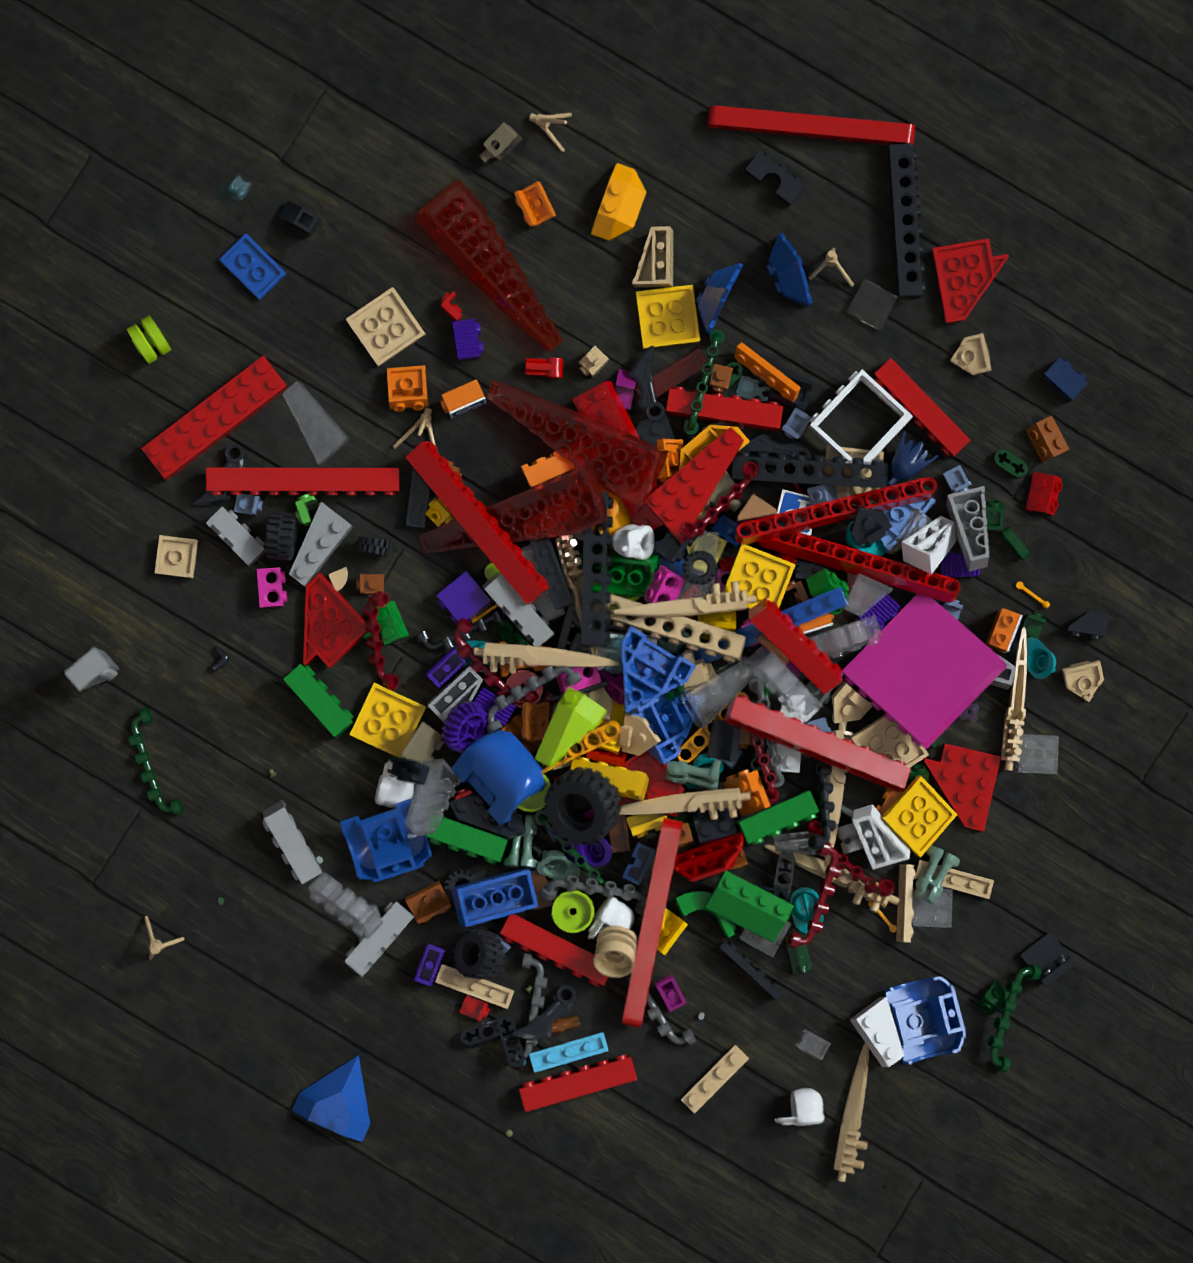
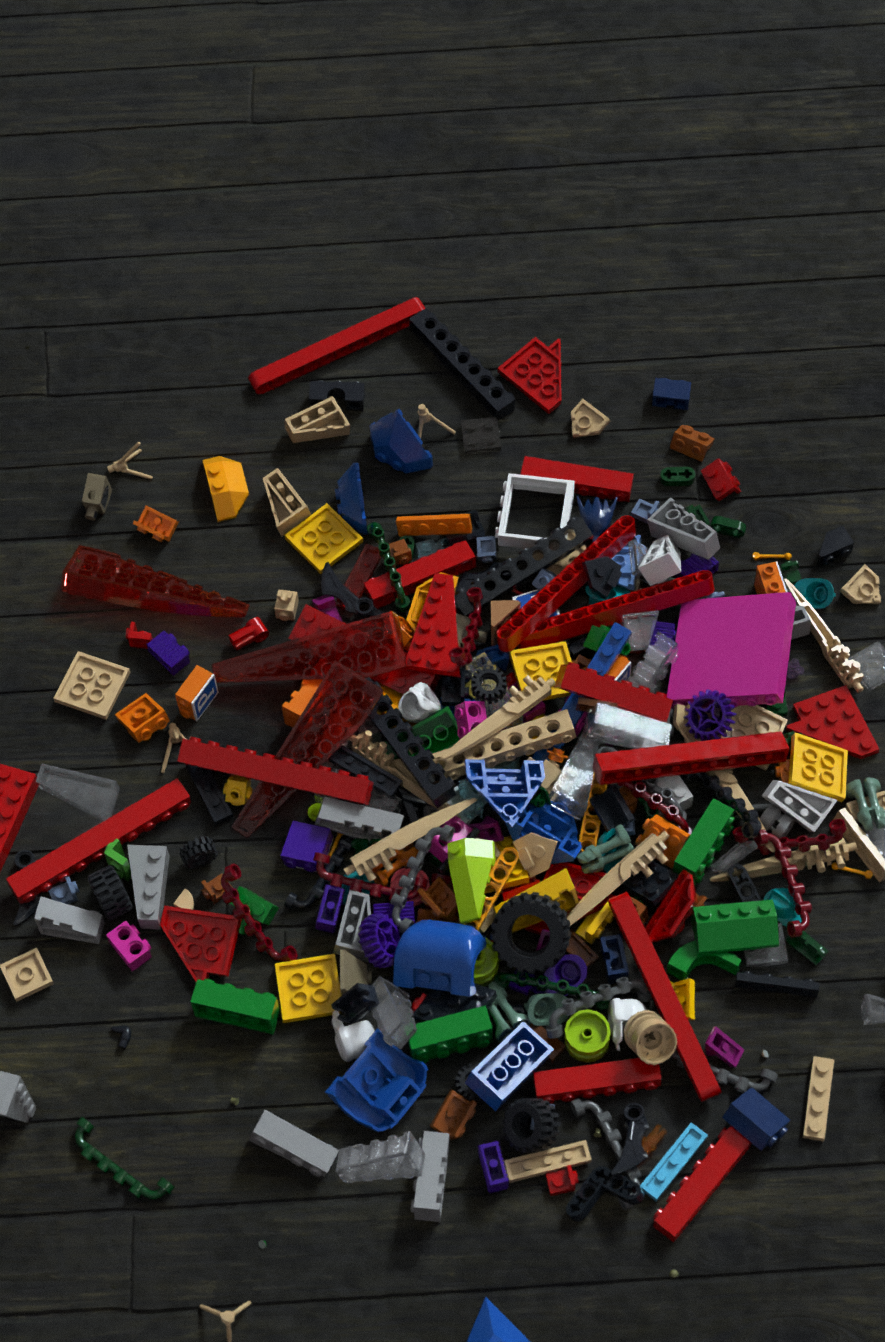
camera: 25 degrees left, 25 degrees down
none -> tan wedge [285,396,350,443]
none -> orange plate [546,747,568,763]
none -> dark purple gear [683,689,737,741]
none -> dark blue brick [722,1087,791,1151]

